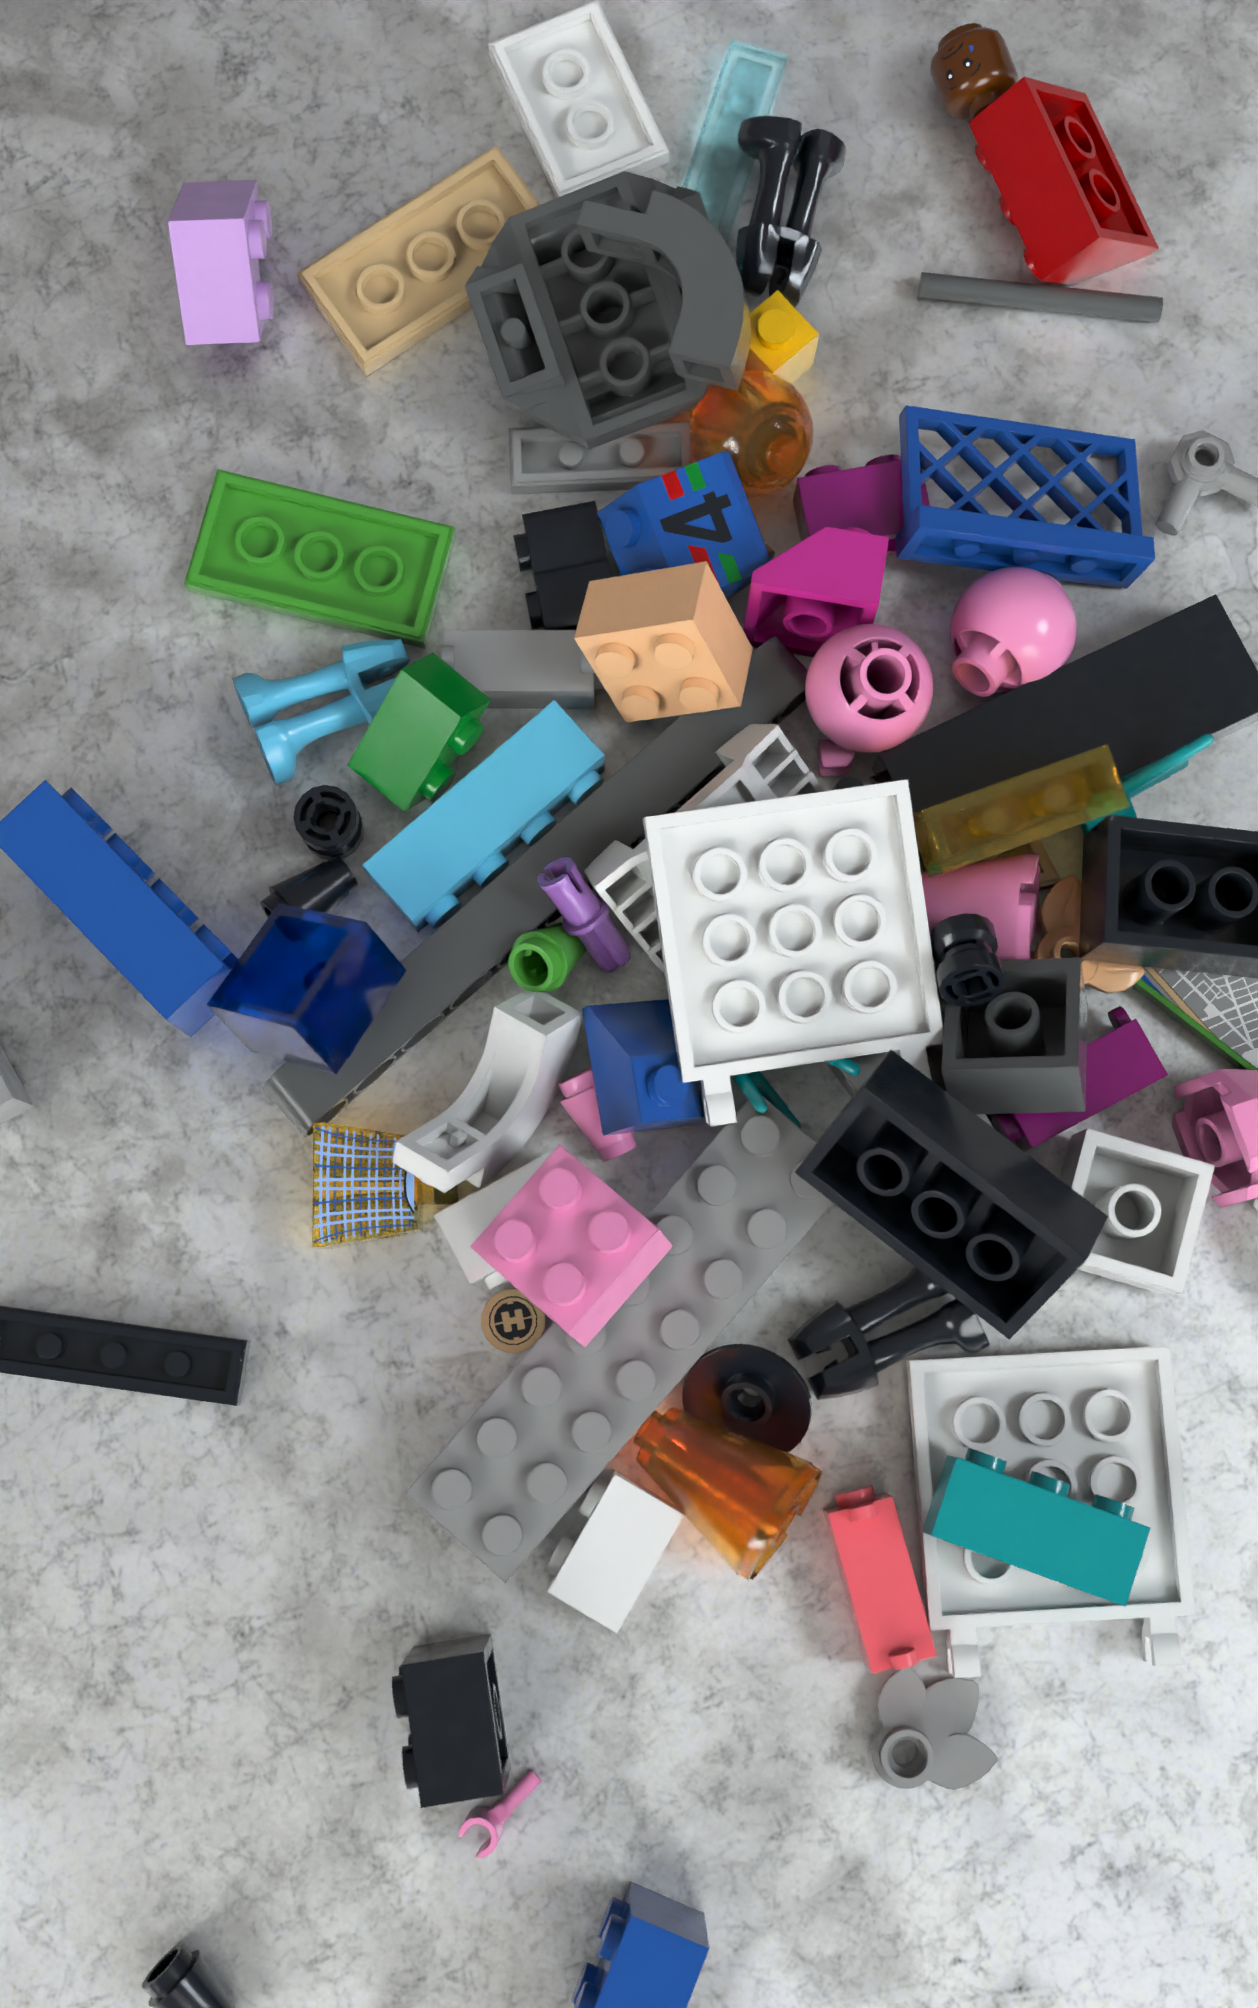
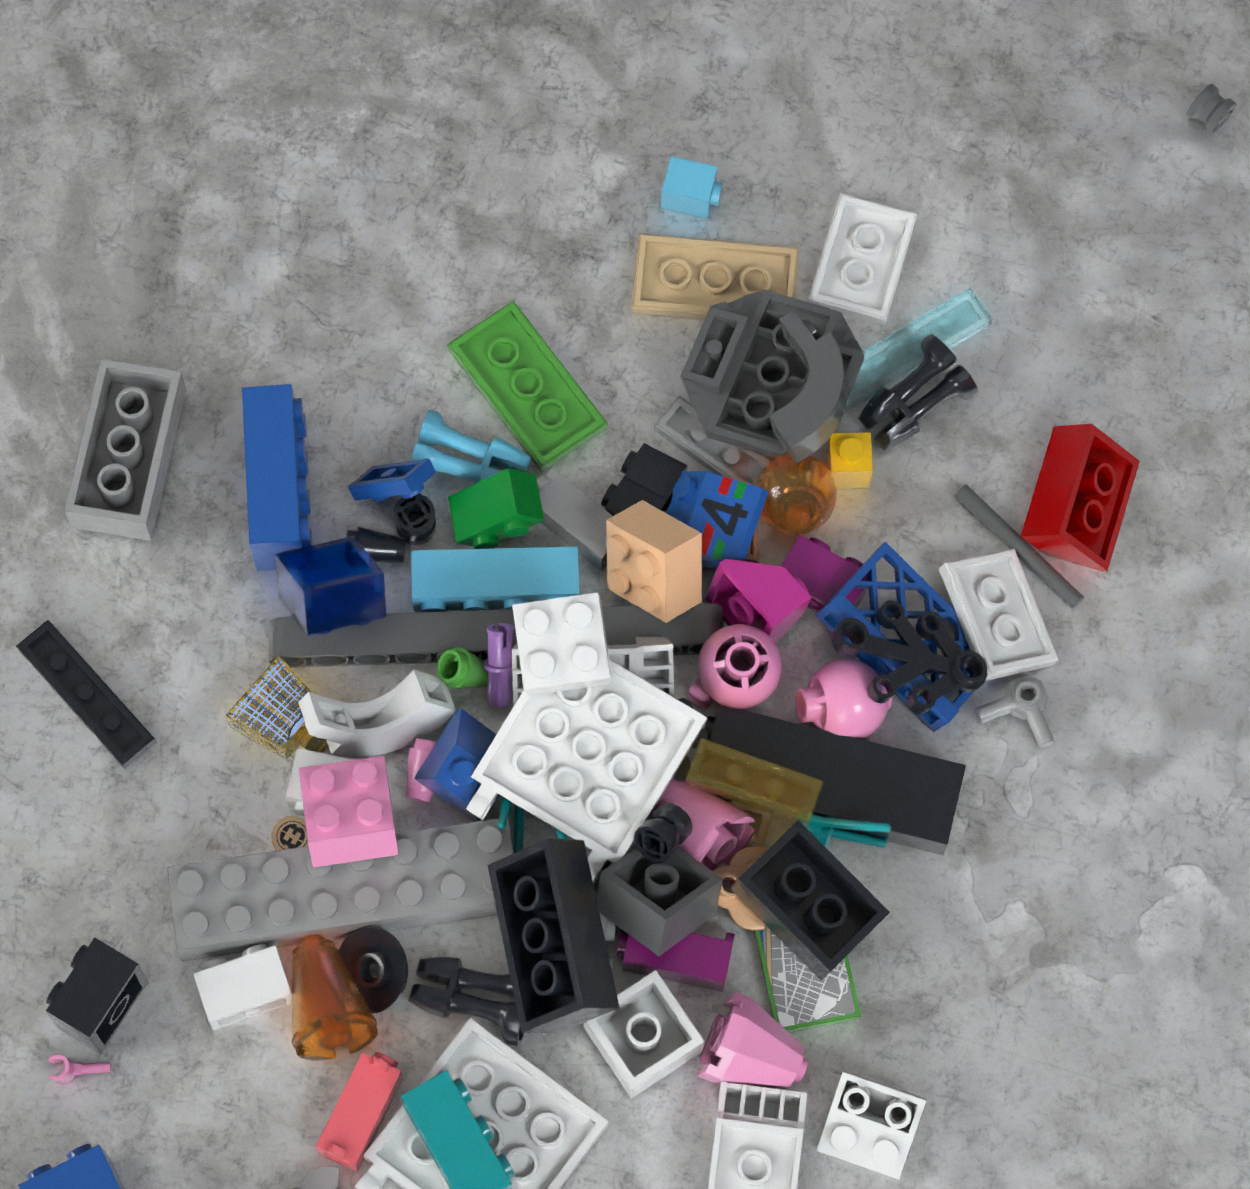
camera: 40 degrees right, 10 degrees down
lavender brick [168,180,274,345] -> none
reddish brown head [930,23,1018,120] -> none
none -> blue plate [348,458,436,502]
none -> white brick [512,592,613,696]
none -> medium azure brick [661,156,723,219]
none -> black plant [831,600,987,714]
none -> white tile [939,548,1059,681]

